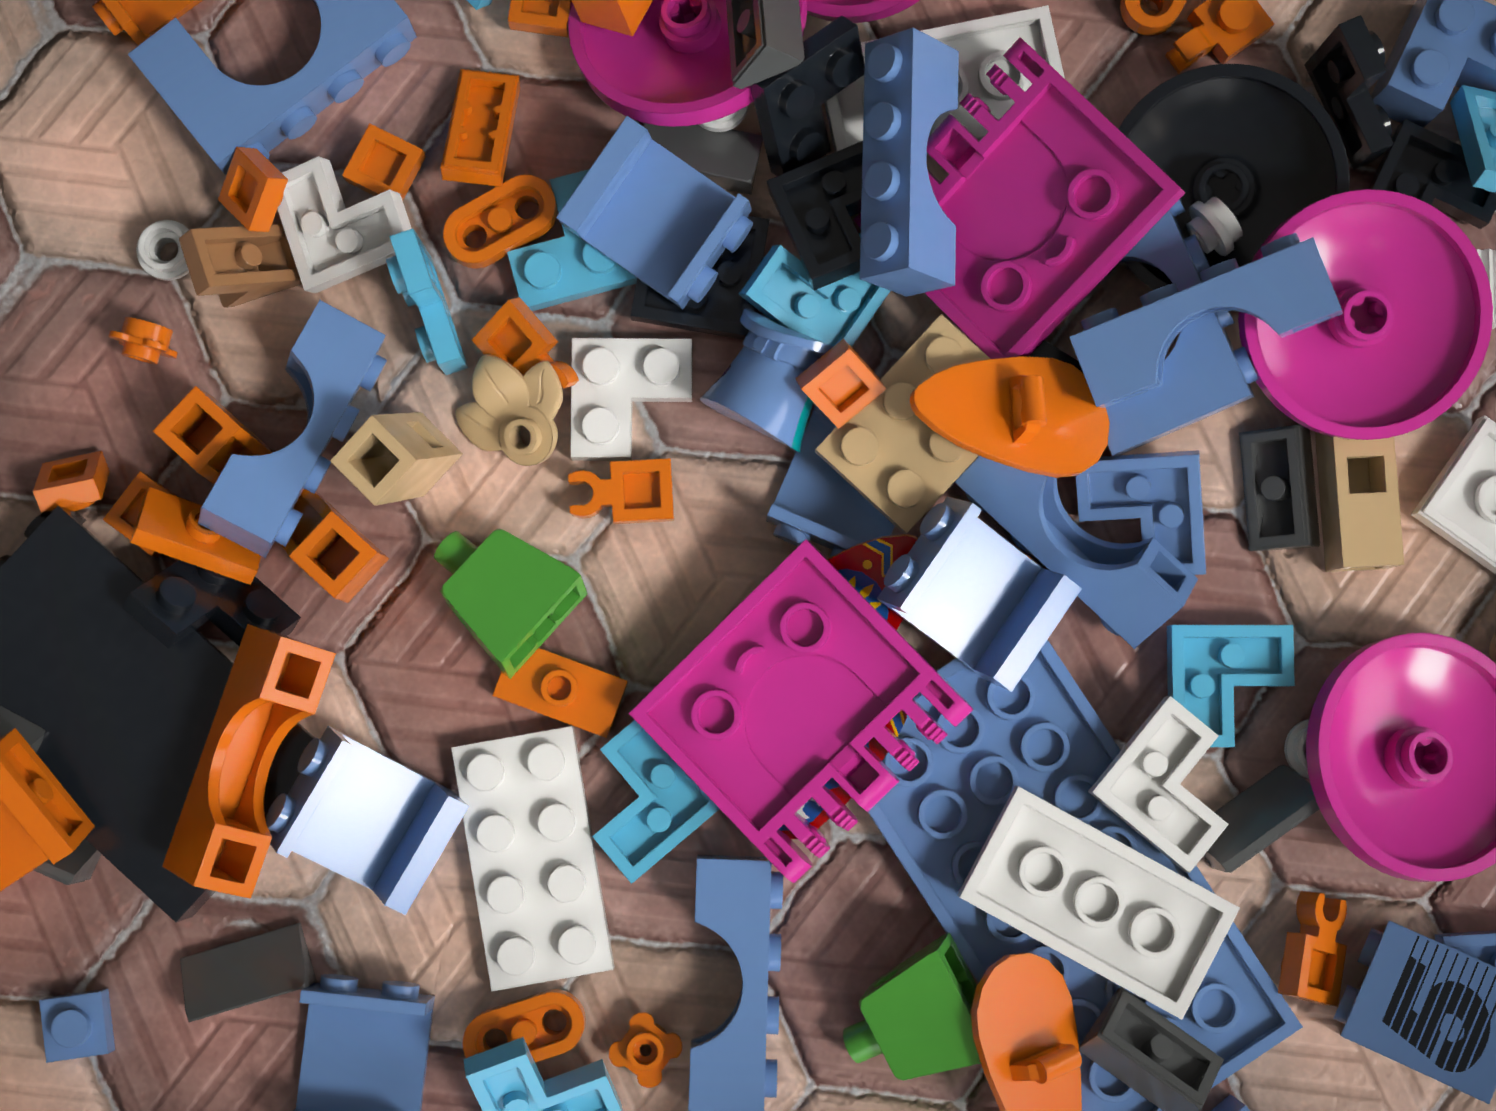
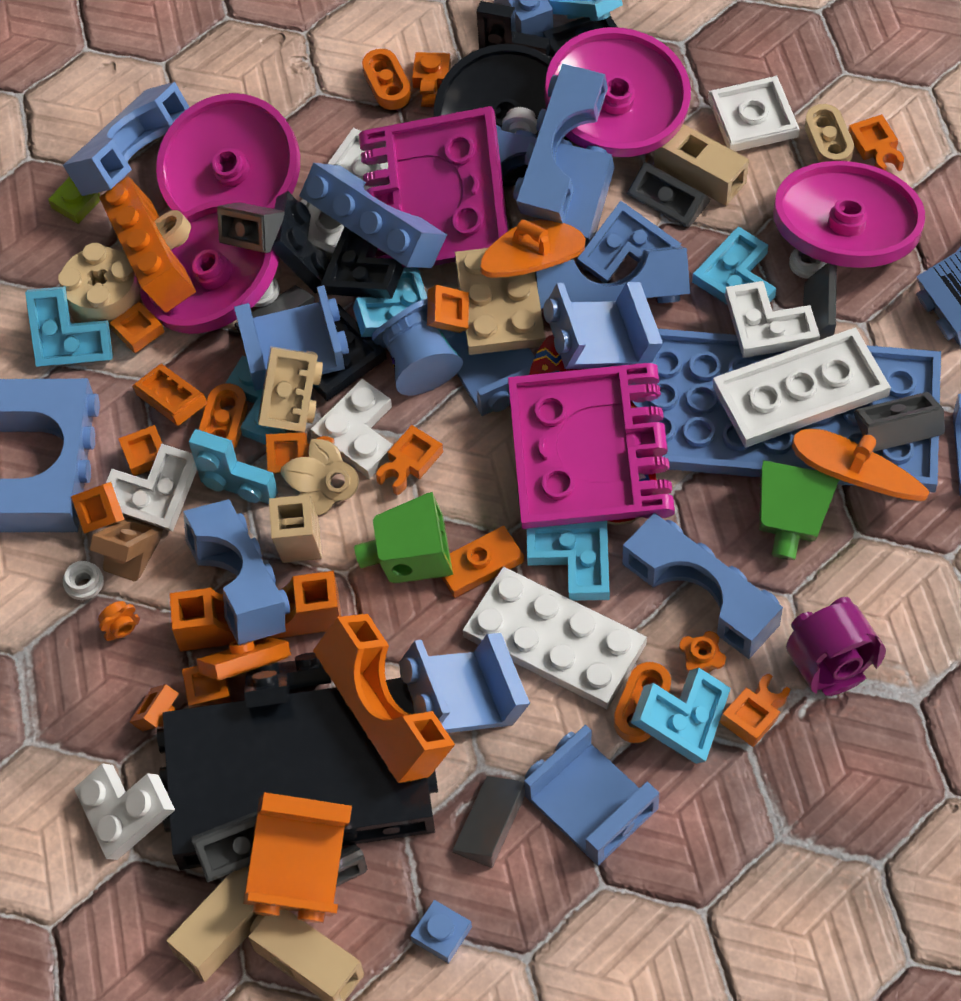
camera: 40 degrees left, 25 degrees down
orange plate [1278,891,1347,1007] -> none
none -> tan bracket [257,346,323,432]

